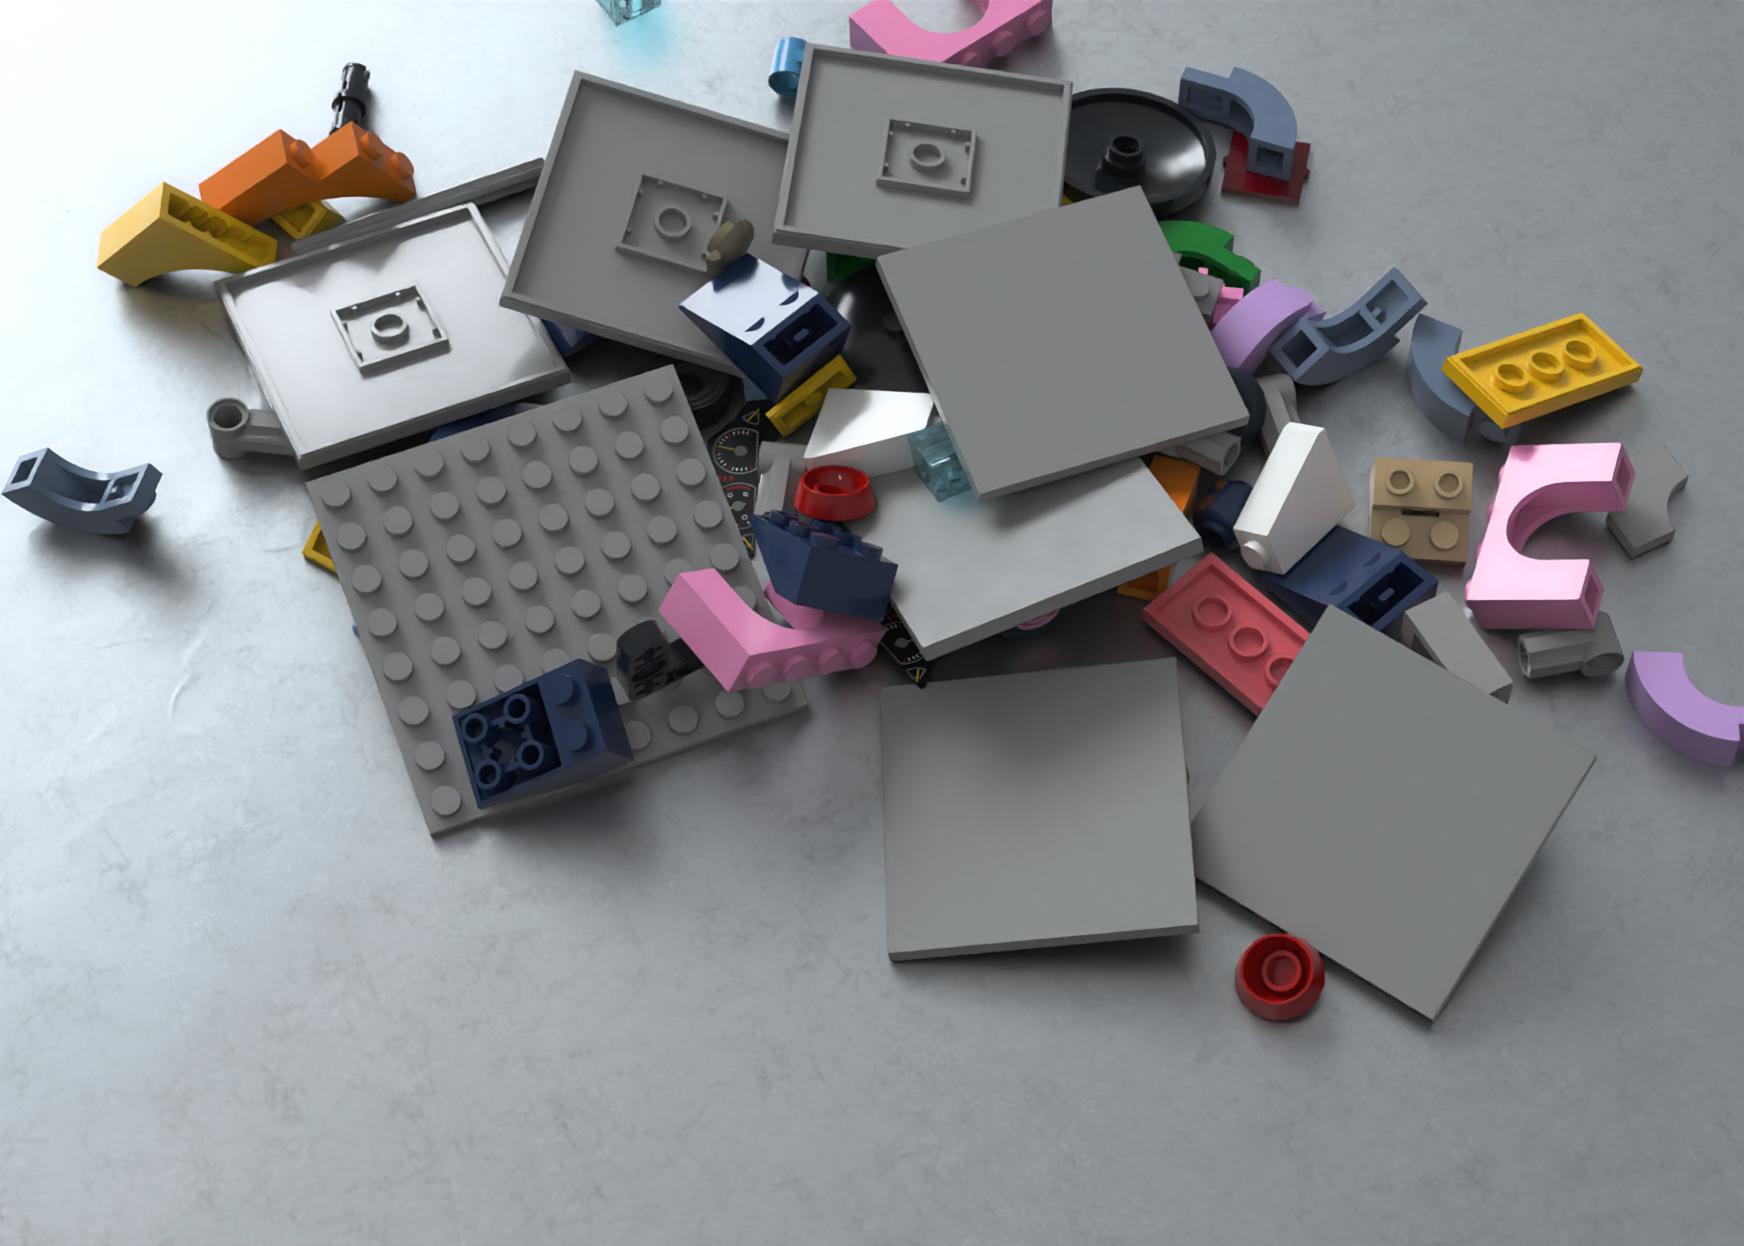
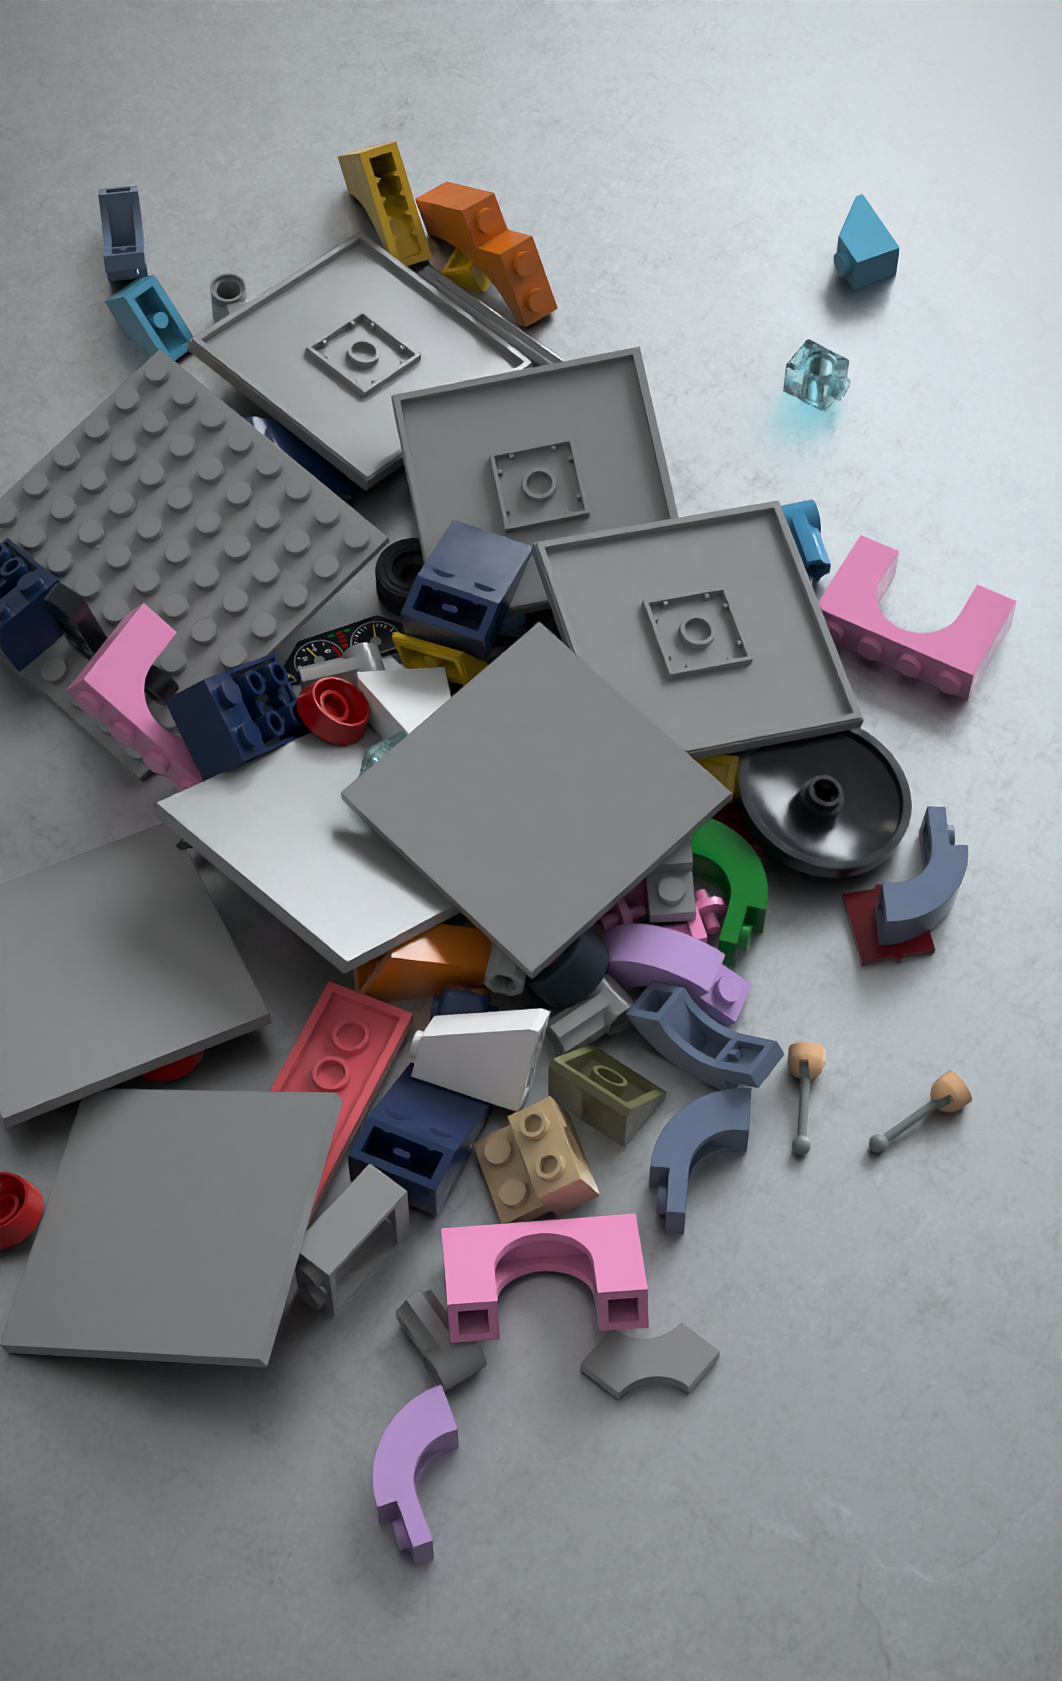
camera: 65 degrees right, 0 degrees up
black pin [329,62,370,136] -> none
dark tan animal [705,219,754,278] -> none
yellow tile [1441,312,1643,429] -> none
none -> medium azure slope [105,275,194,361]
none -> olive slope [548,1044,667,1148]
none -> hinge [787,1042,826,1155]
none -> hinge [869,1070,972,1153]

